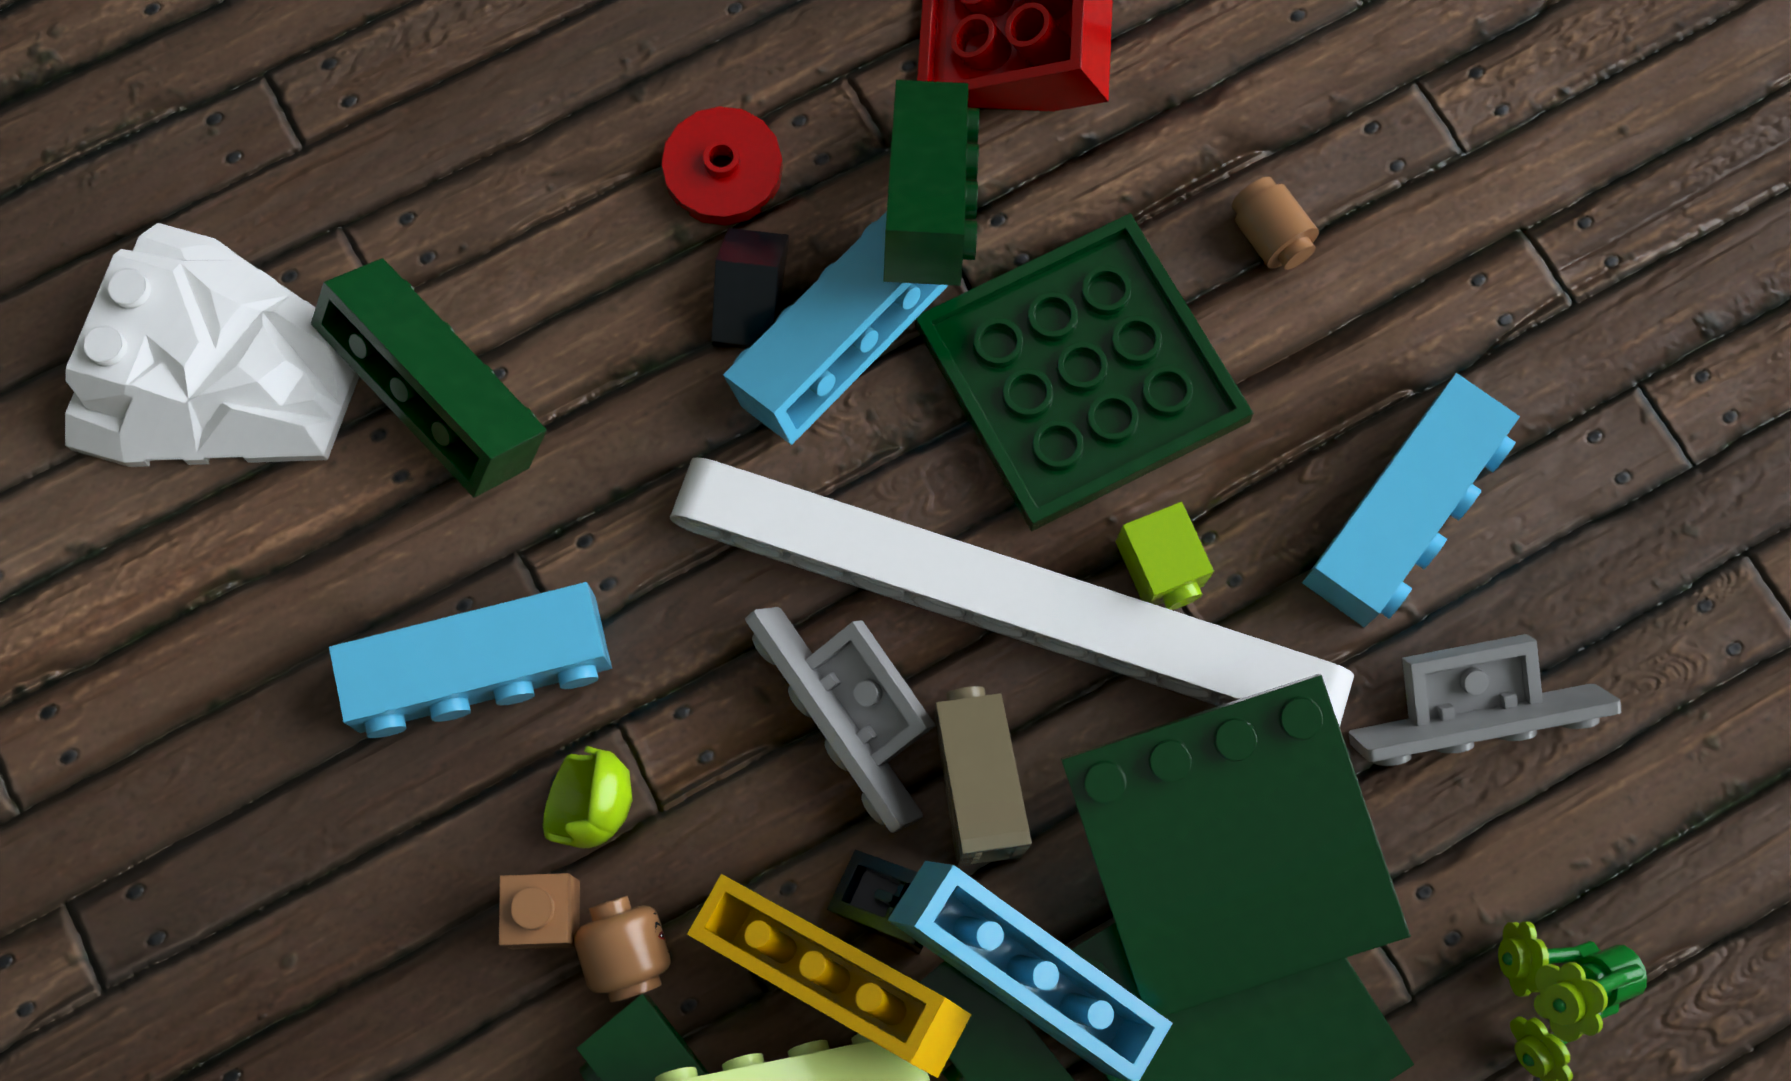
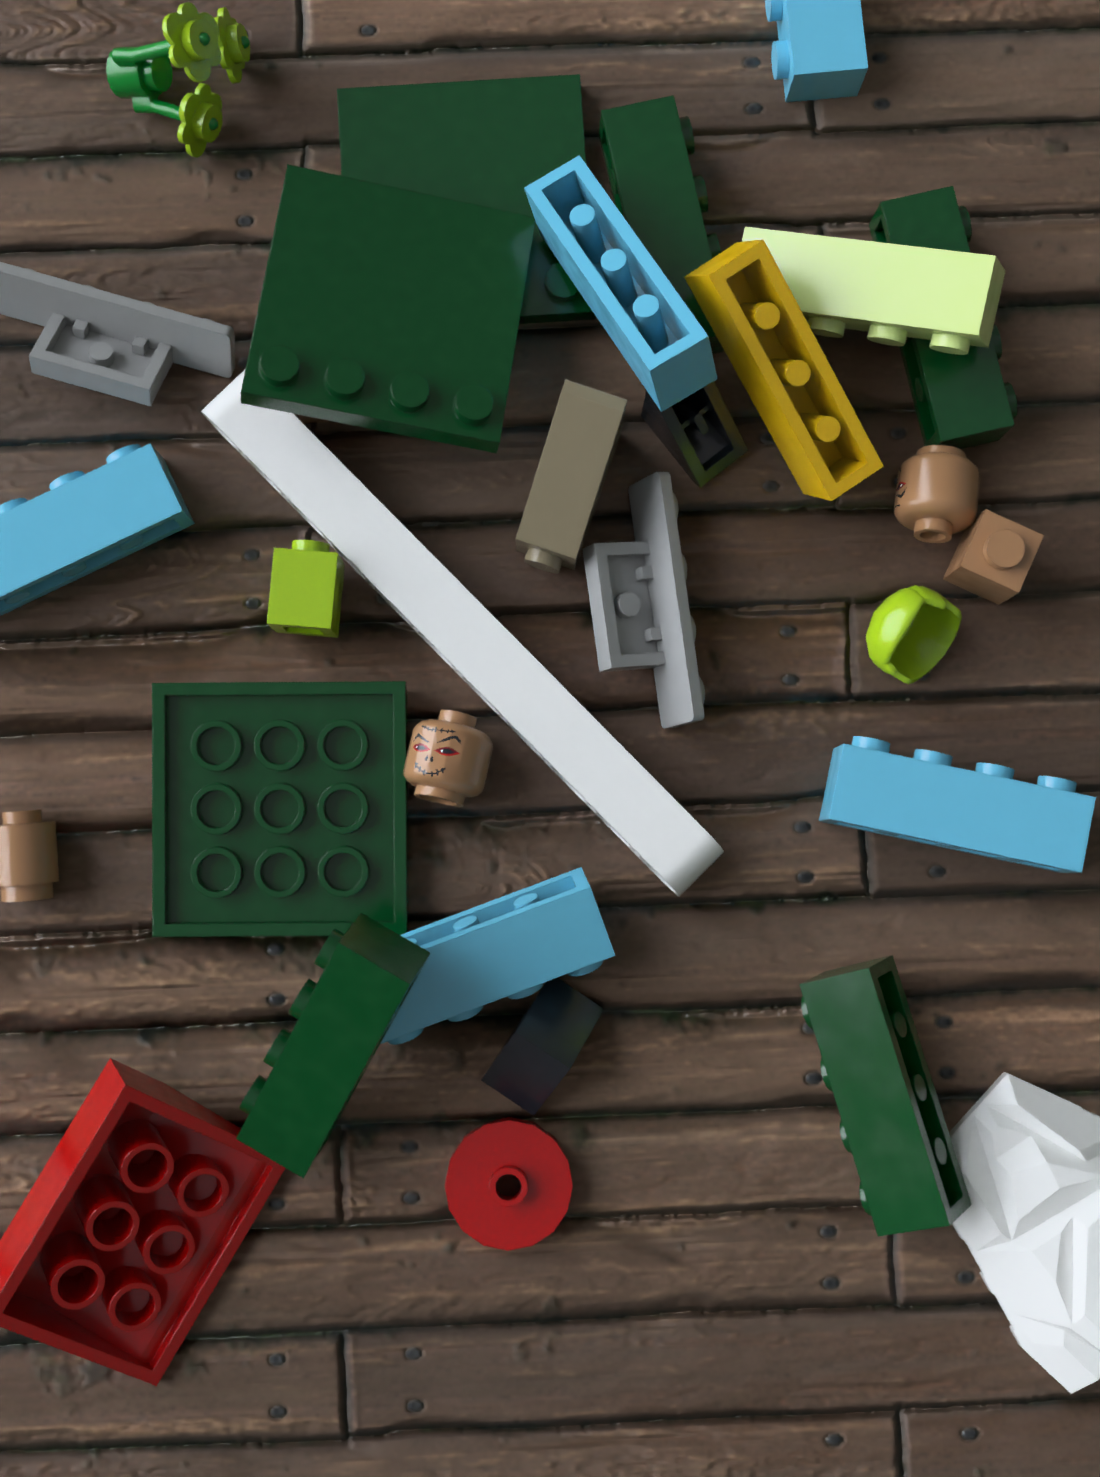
camera: 155 degrees left, 10 degrees up
none -> medium nougat head [403,710,493,807]

